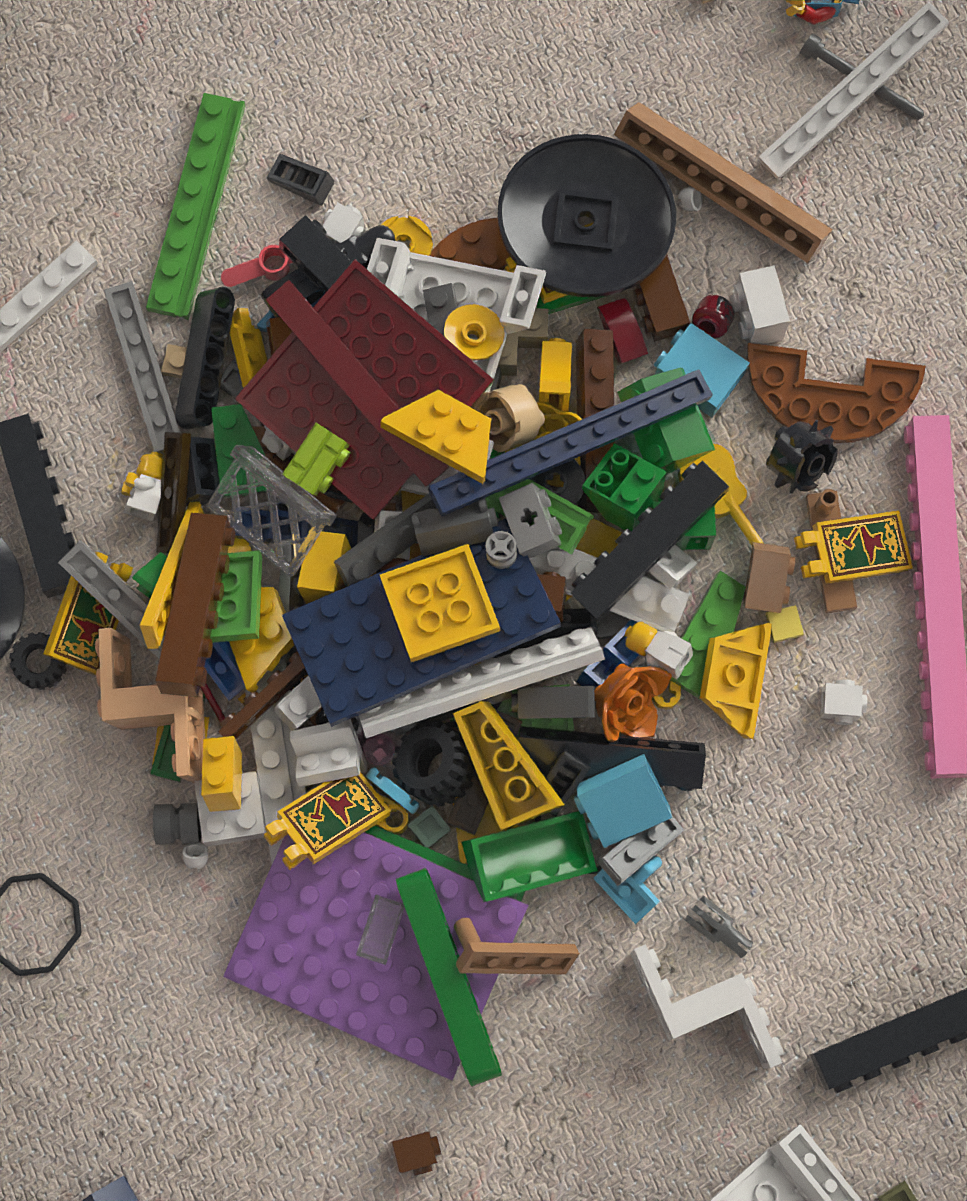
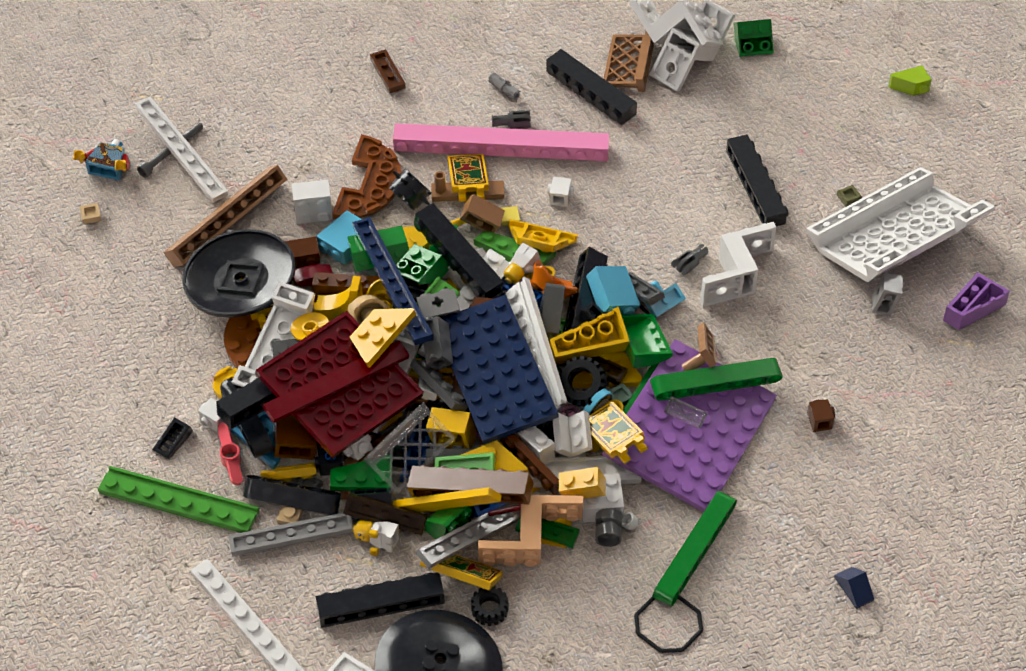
camera: 85 degrees left, 25 degrees down
lime brick [282,423,350,496] -> none
yellow plate [380,544,500,662] -> none
light grey wheel [485,531,517,569] -> none
dark red head [692,295,735,339] -> none
none -> green beam [652,491,737,607]

